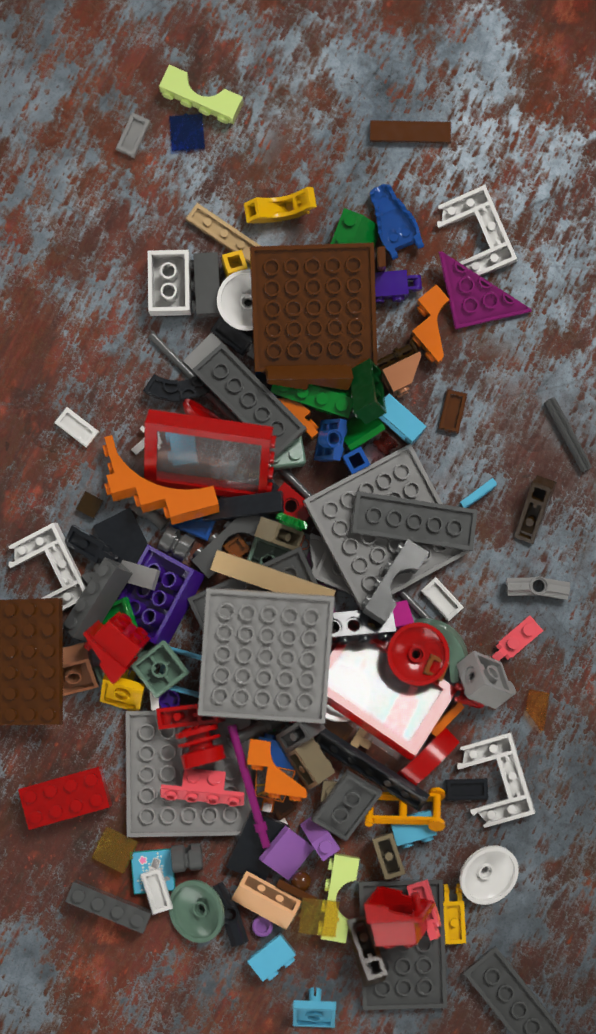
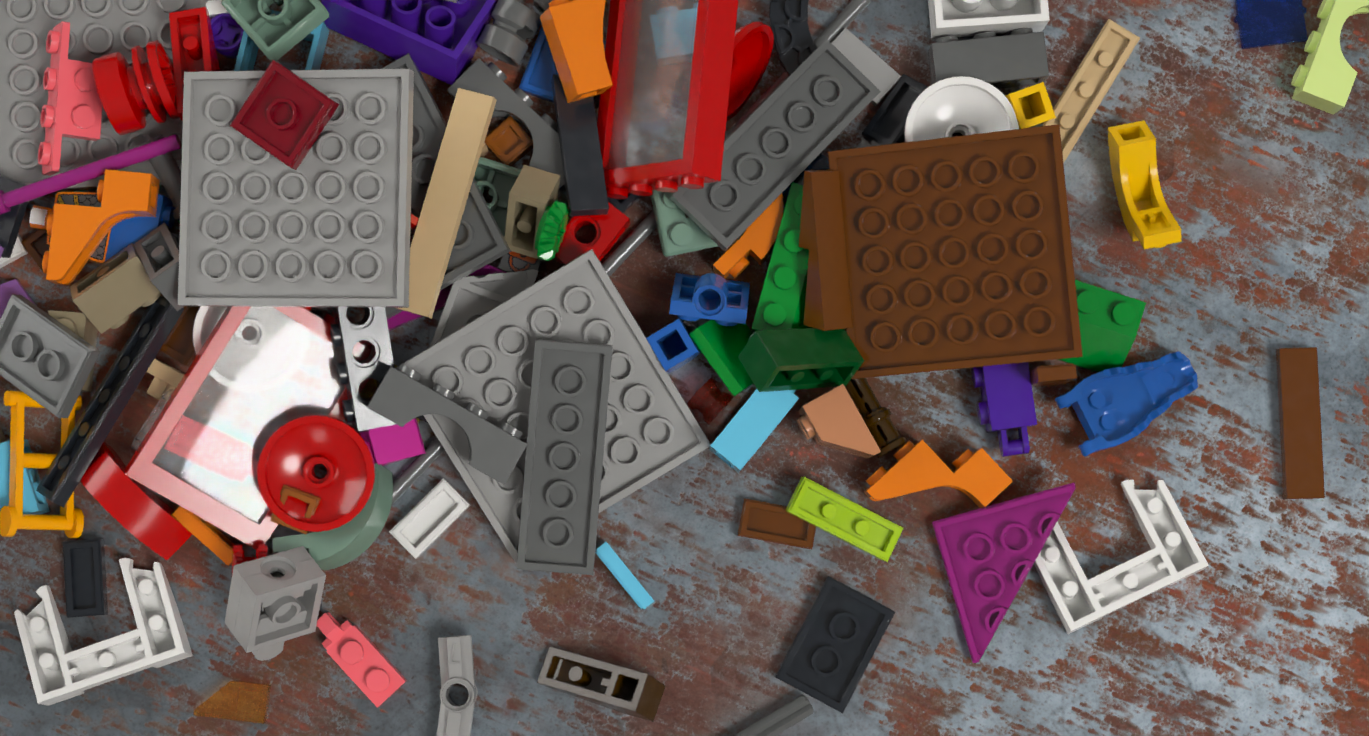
camera: 80 degrees right, 0 degrees up
none -> dark red tile [230,60,340,170]
none -> black tile [775,576,895,713]
none -> lime tile [785,477,903,562]

